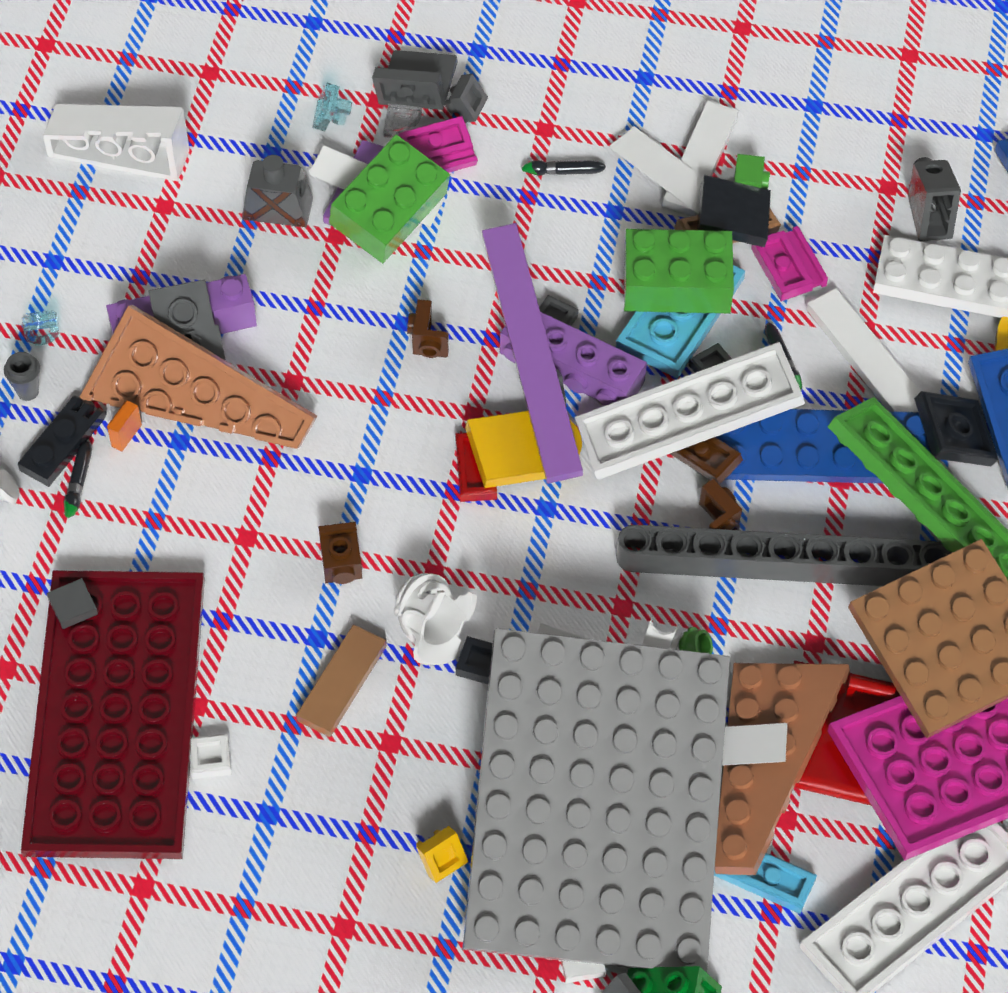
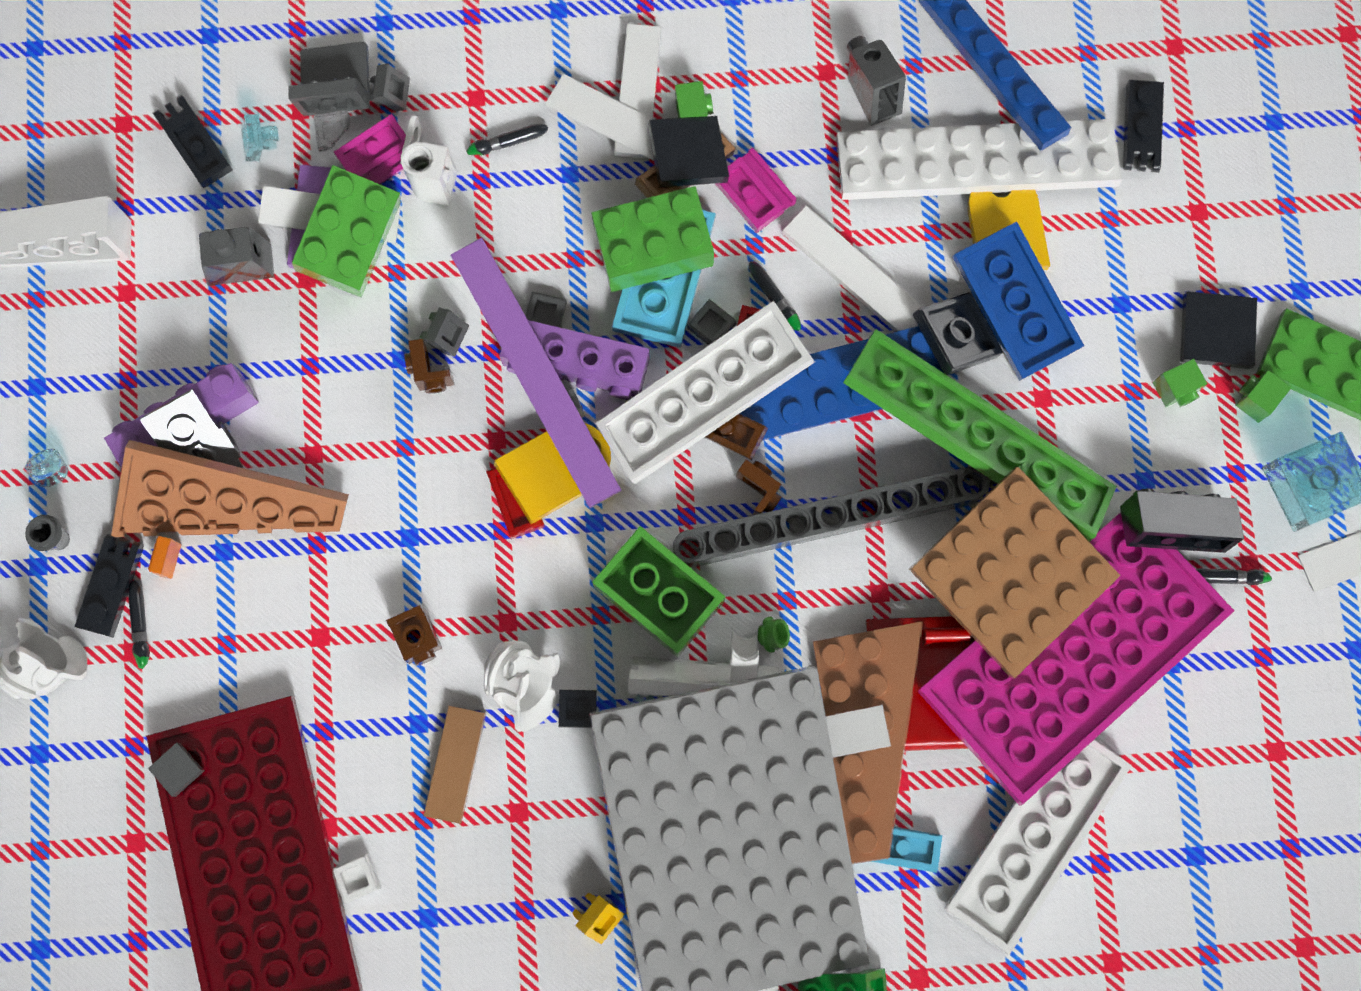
camera: 15 degrees left, 20 degrees up
none -> black hinge [153,95,233,189]
none -> white piece [401,114,457,206]
none -> dark grey tile [420,307,470,357]
none -> bright green brick [592,526,725,658]

